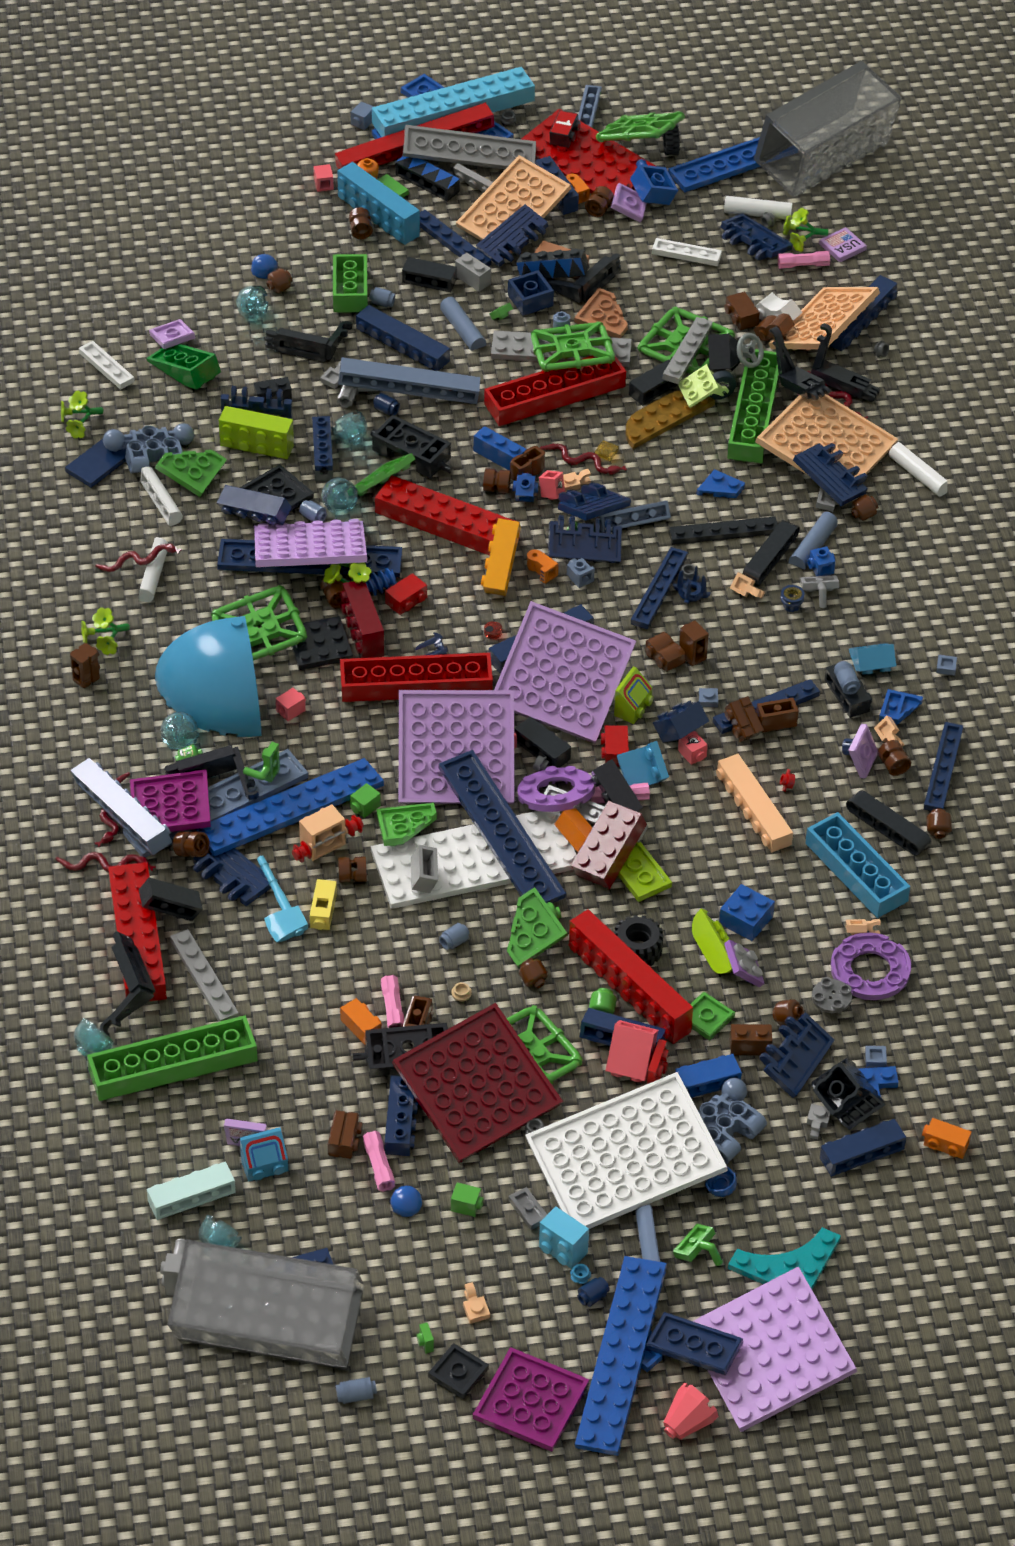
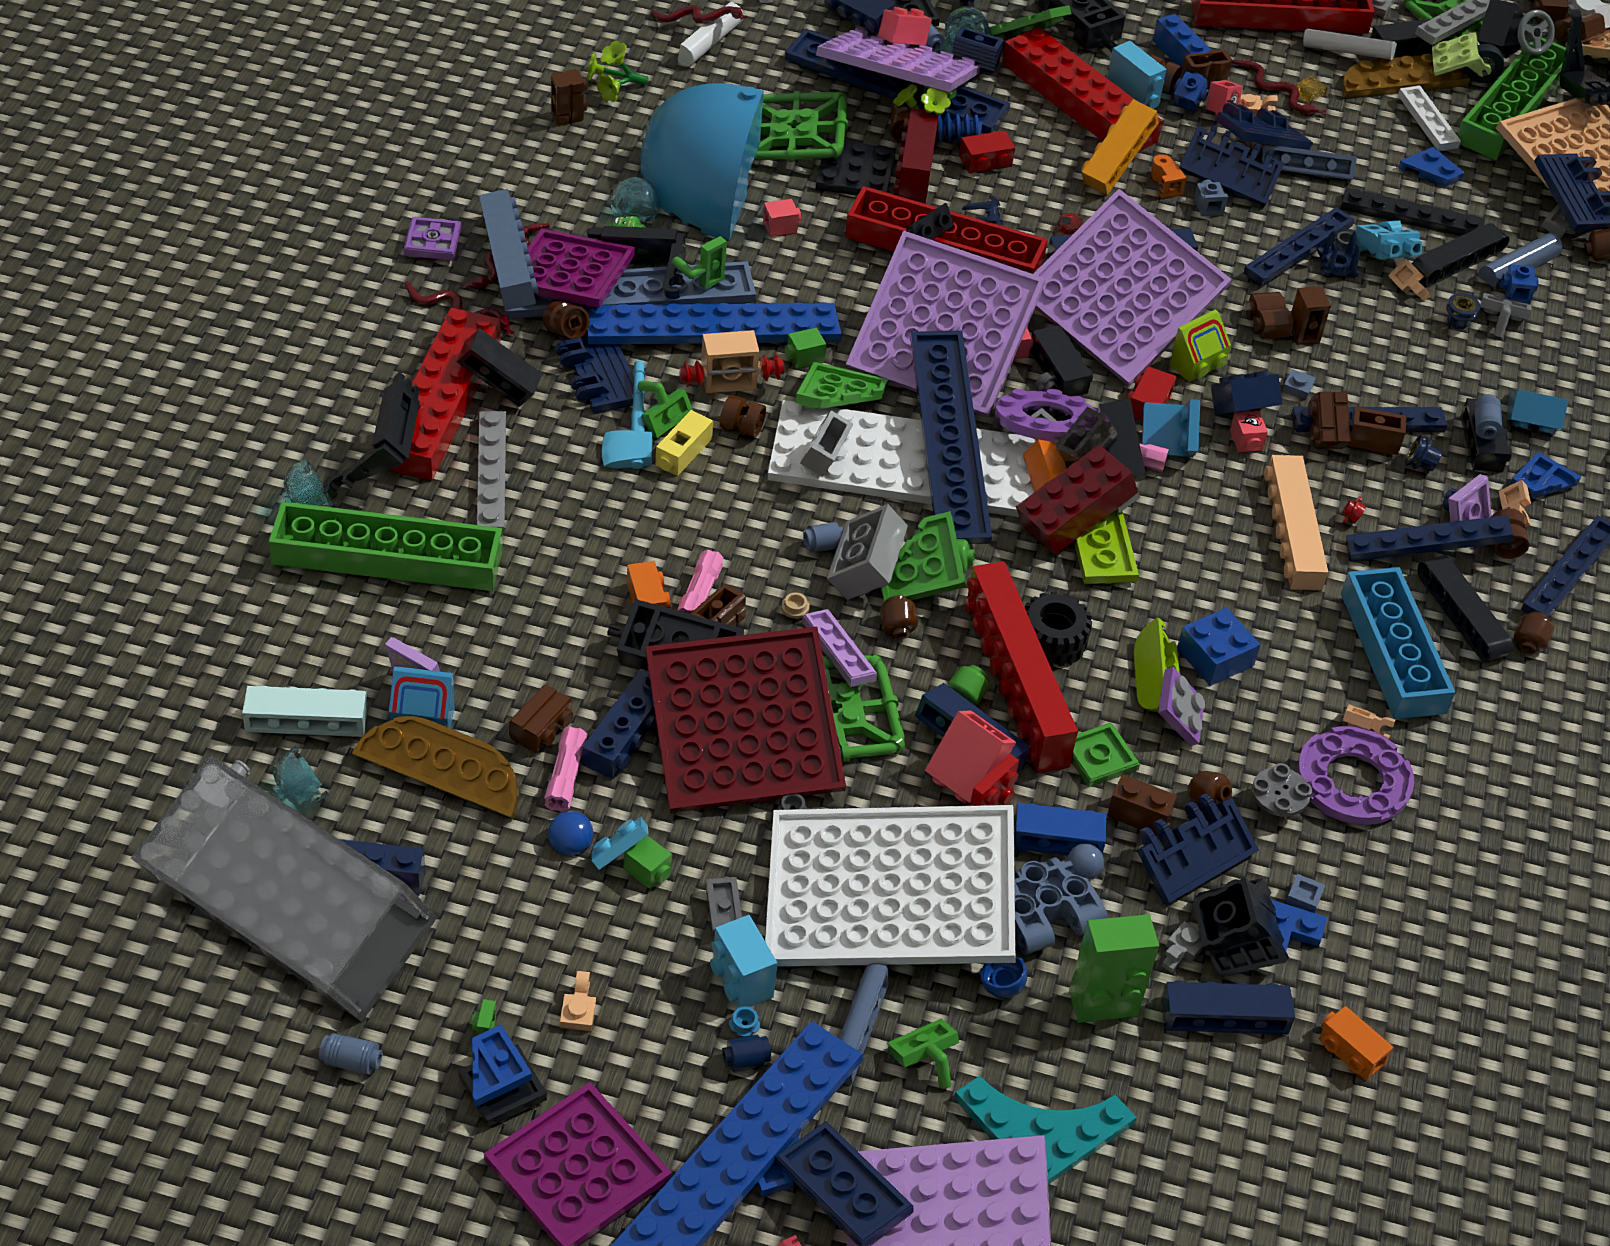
camera: 20 degrees right, 0 degrees up
none -> pearl gold plate [352,716,519,819]
none -> medium lavender piece [404,217,461,261]
none -> blue wing [472,1024,532,1107]
none -> medium azure plate [592,817,648,870]
none -> bright green plate [637,381,693,438]
none -> lavender tile [802,609,877,687]
none -> light grey brick [827,504,908,600]
none -> coral brick [878,7,932,45]
none -> black hinge [906,203,954,240]
none -> dark blue brick [952,26,1003,72]
none -> clear smoke brick [1055,407,1118,466]
none -> bright green brick [1069,914,1159,1023]
none -> medium azure brick [1107,41,1167,109]
none -> white brick [1303,29,1397,60]
none -> dark blue plate [1346,515,1513,562]
none -> medium azure hips [1355,221,1422,259]
none -> white plate [1398,86,1461,151]
none -> dark blue piece [1405,435,1442,471]

